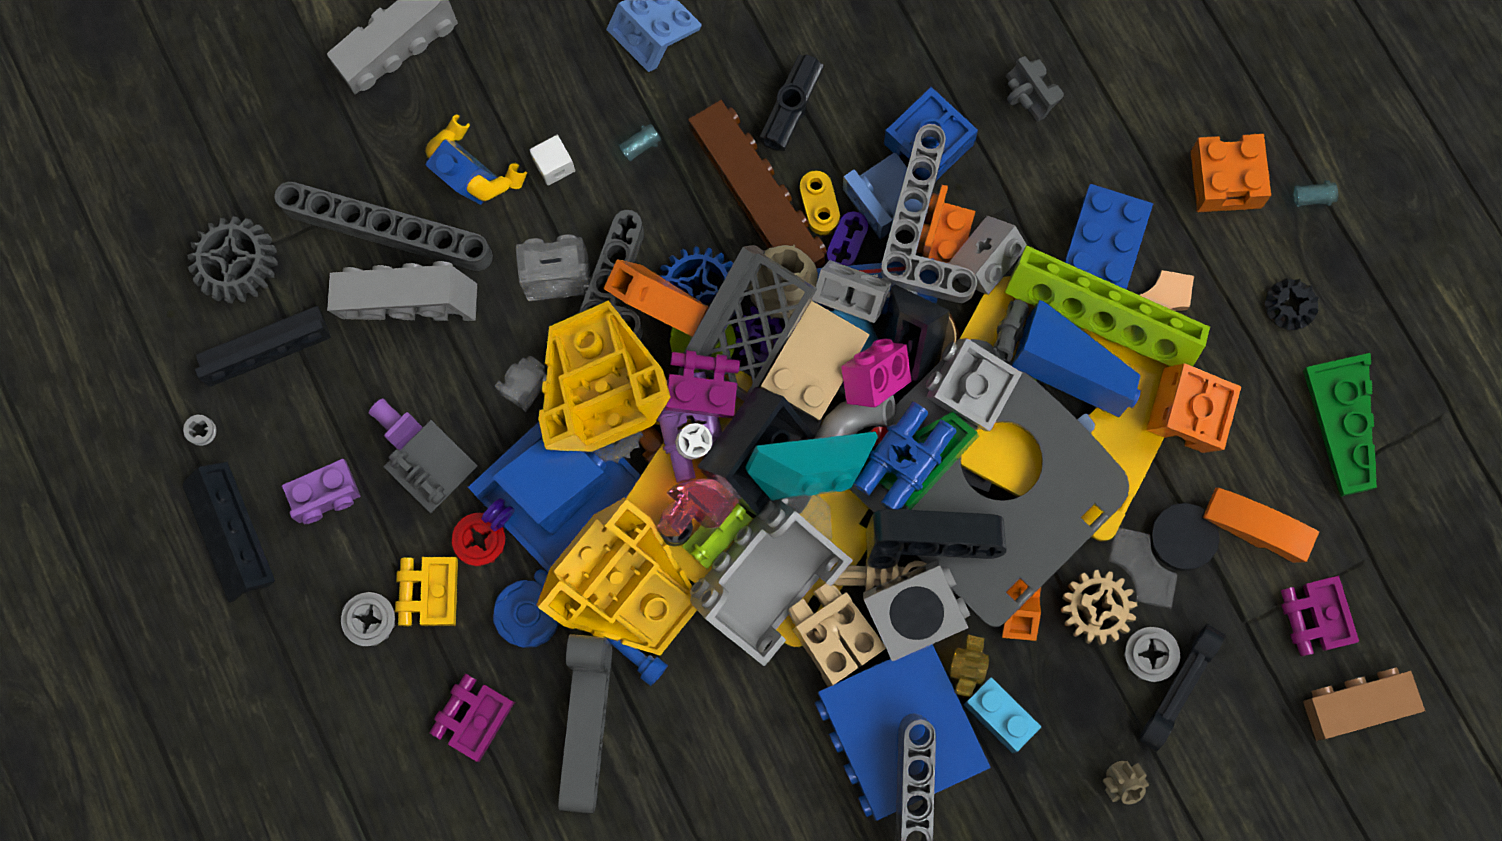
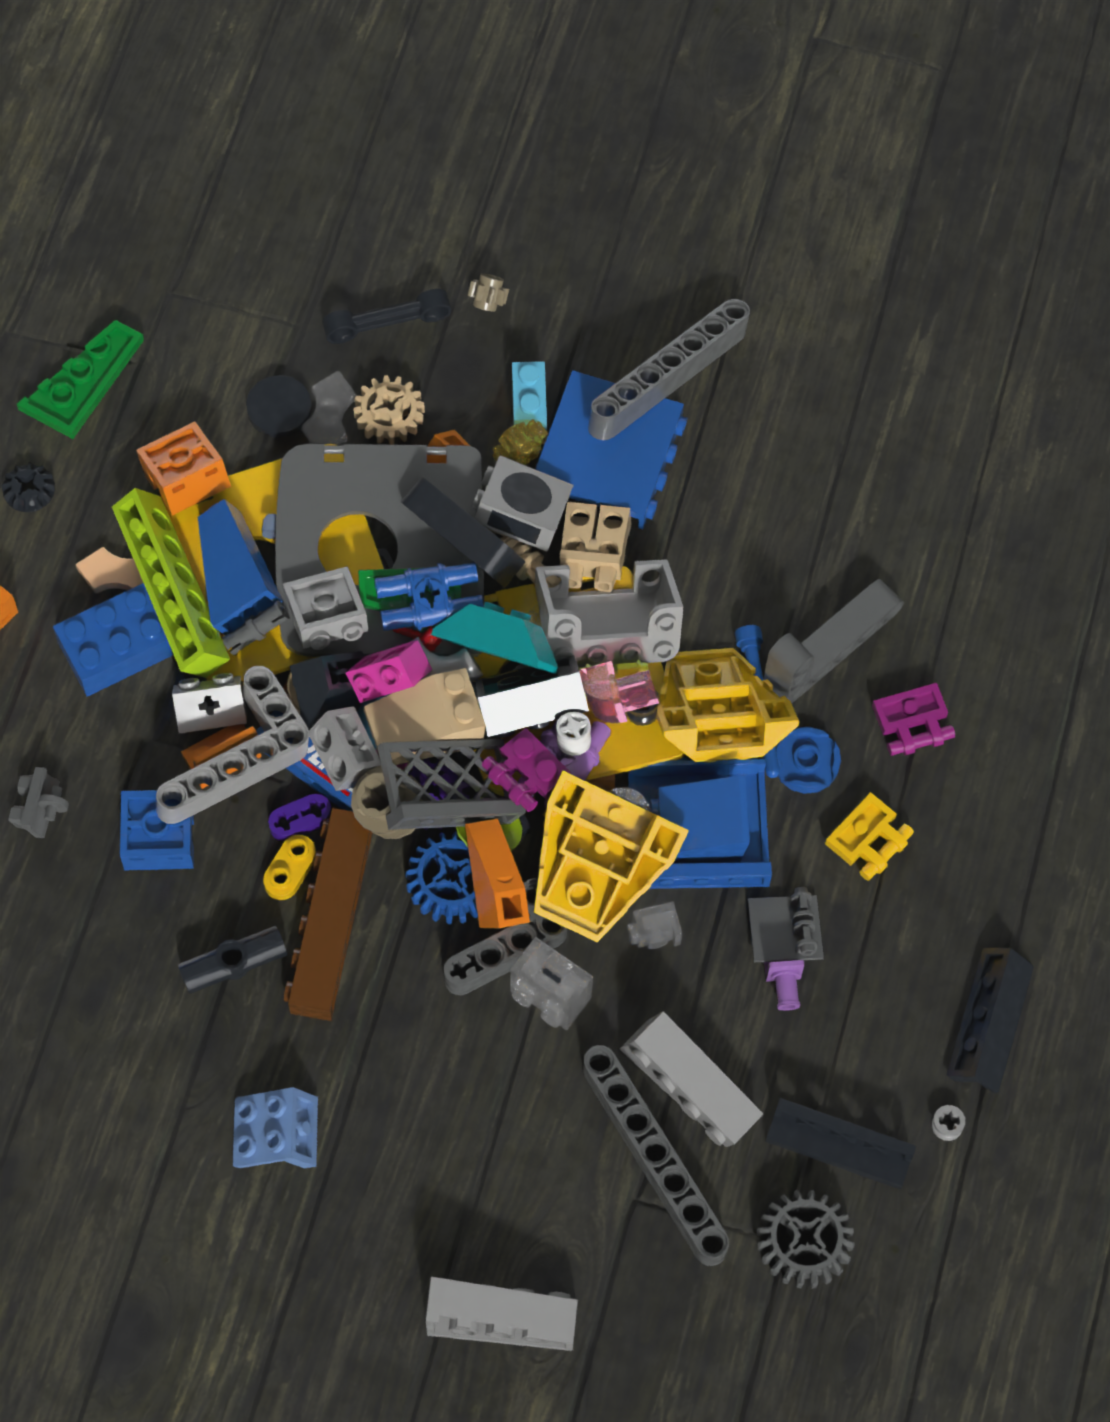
camera: 145 degrees left, 10 degrees down
medium lavender bracket [282,459,361,524] -> none
light grey gear [341,592,395,646] -> none
torso [425,115,527,205] -> none
red gear [452,513,506,567] -> none
dark purple bush [481,498,515,531] -> none
white piece [530,135,575,185] -> none
clear light blue pin [618,124,661,162] -> none
medium blue bracket [843,153,931,239] -> none
light grey gear [1124,627,1180,682] -> none
orange slope [1203,487,1319,563] -> none
magenta plate [1281,576,1359,657] -> none
medium nougat brick [1303,667,1425,741] -> none

